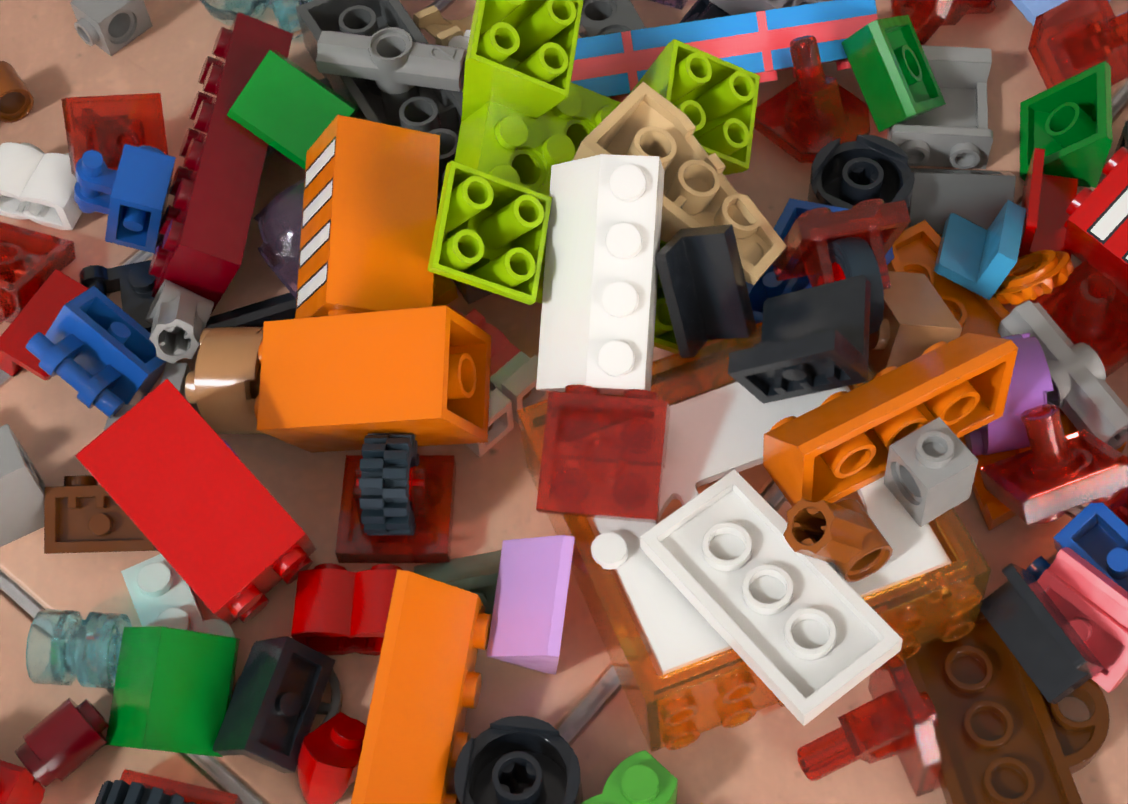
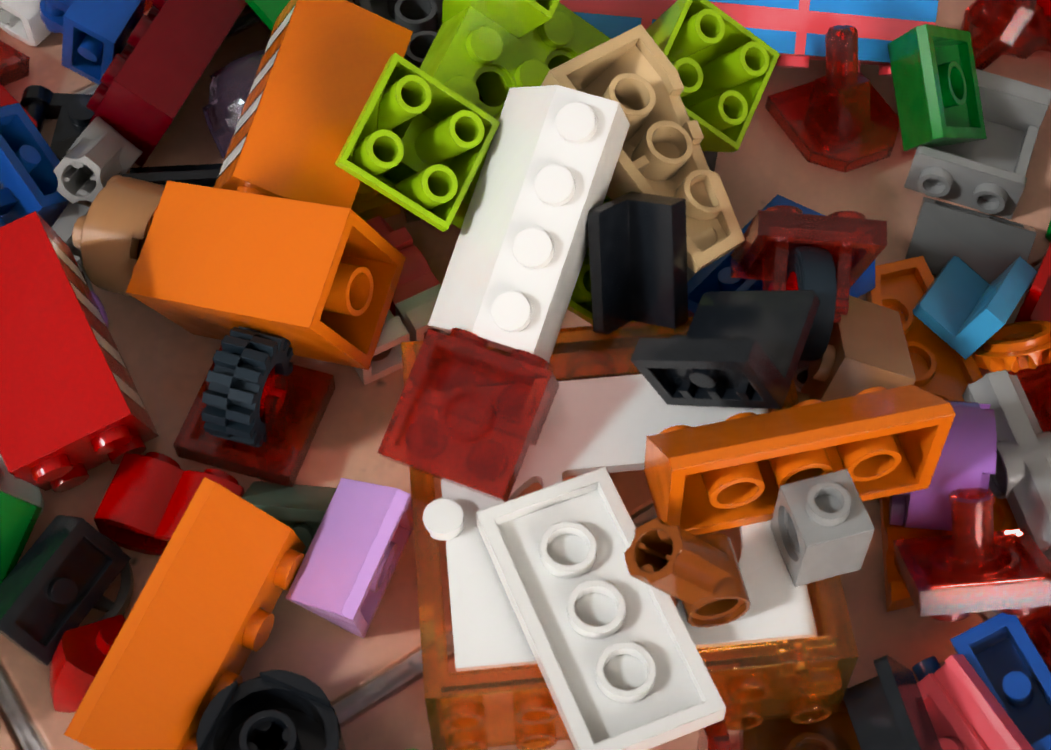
camera: 10 degrees right, 0 degrees up
black brick [808,134,915,237] -> none

